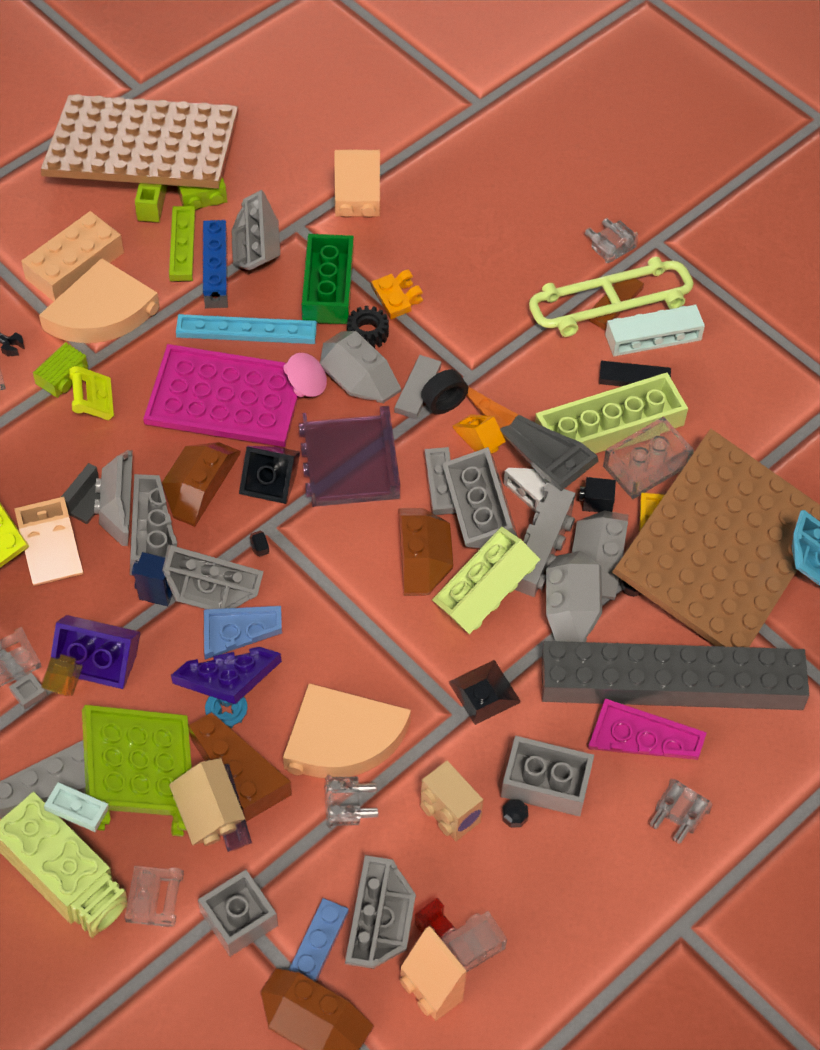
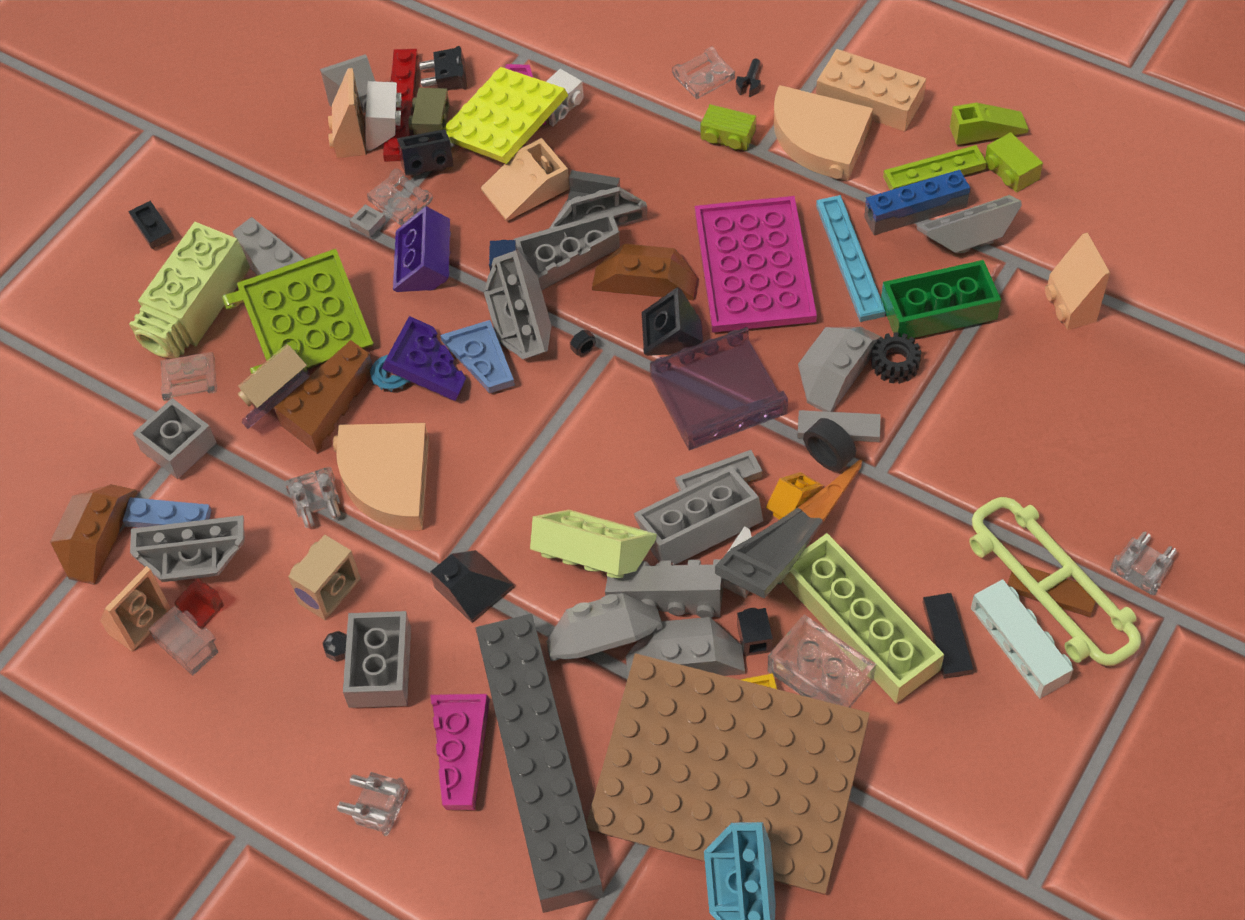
camera: 80 degrees right, 0 degrees up
plate [41,94,239,188] -> none
clear yellow brick [41,654,83,696] -> none
light aqua plate [44,782,109,832] -> none
neon yellow plate [69,366,114,421] -> none
bright pink dish [284,353,327,397] -> none
light orange plate [371,269,423,319] -> none
dark orange wedge [398,508,454,596] -> none

